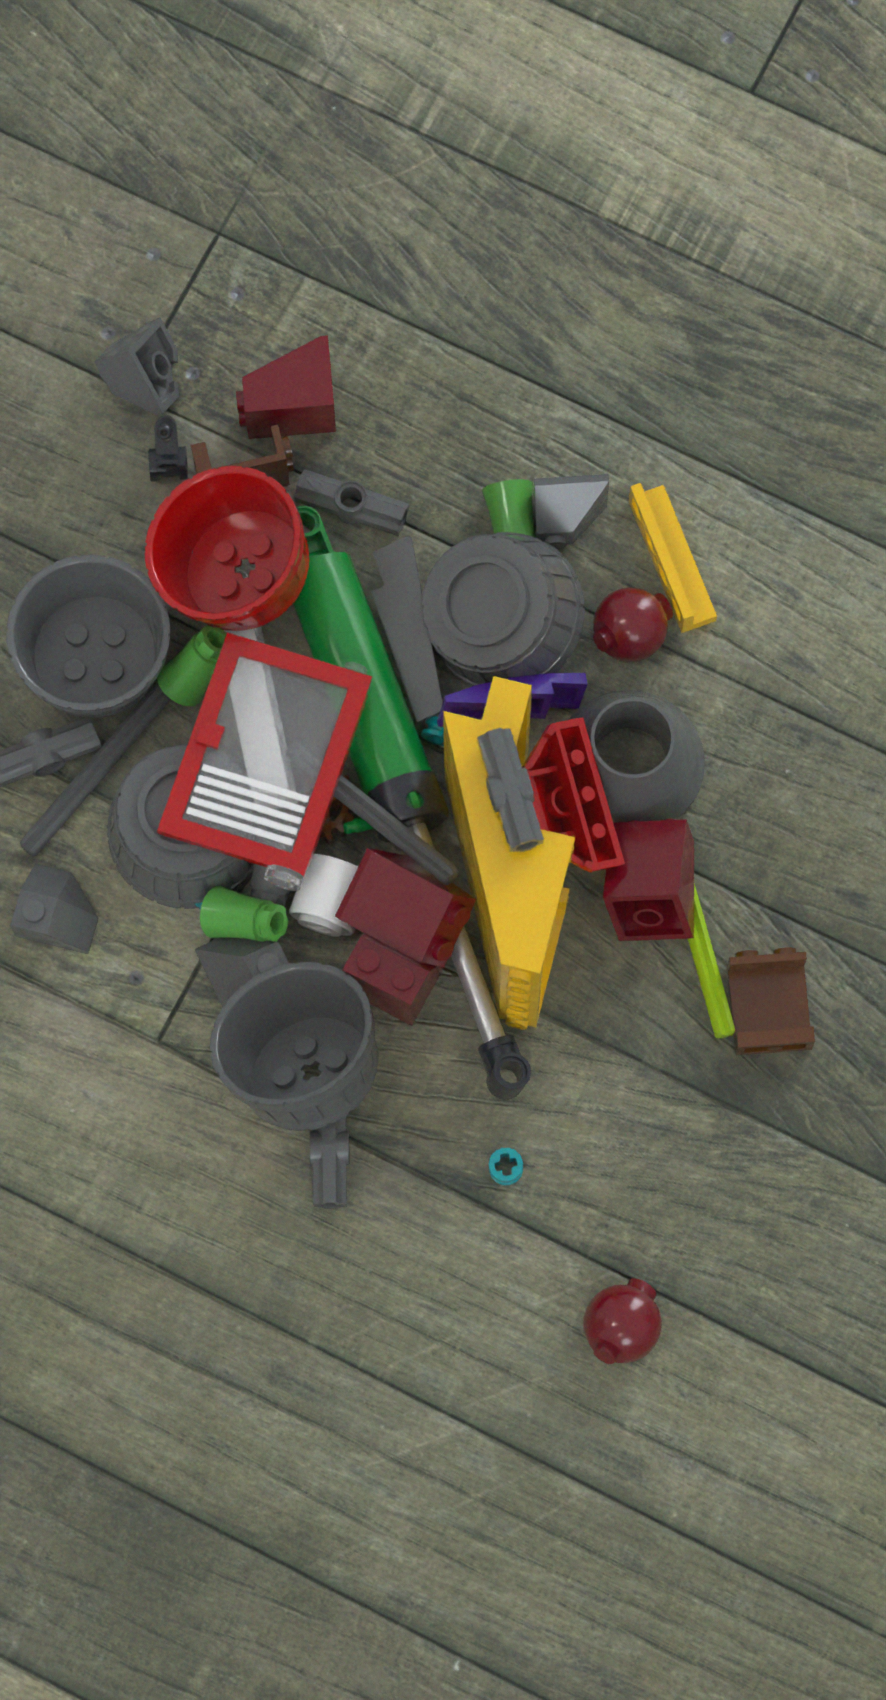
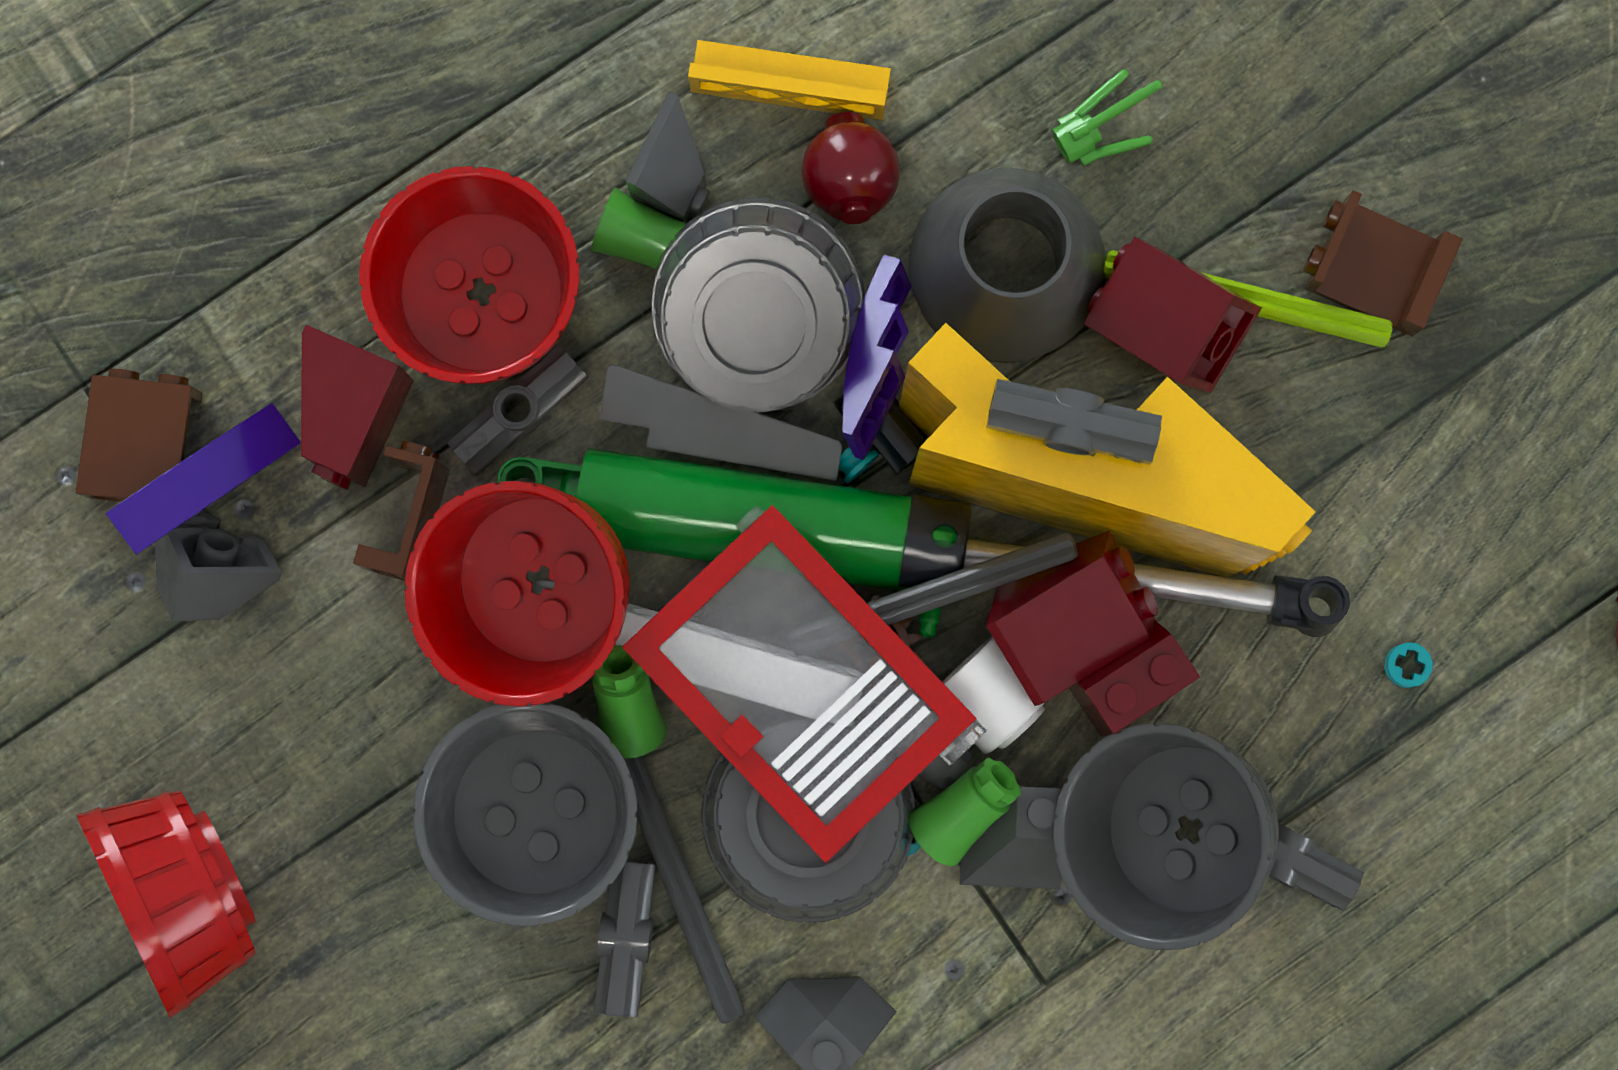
camera: 60 degrees left, 10 degrees up
black piece [148,415,188,482] -> none
red wedge [522,717,625,873] -> none
none -> reddish brown panel [76,369,203,502]
none -> dark purple slope [105,403,301,555]
none -> red piece [359,166,579,385]
none -> bright green plant [1051,69,1162,167]

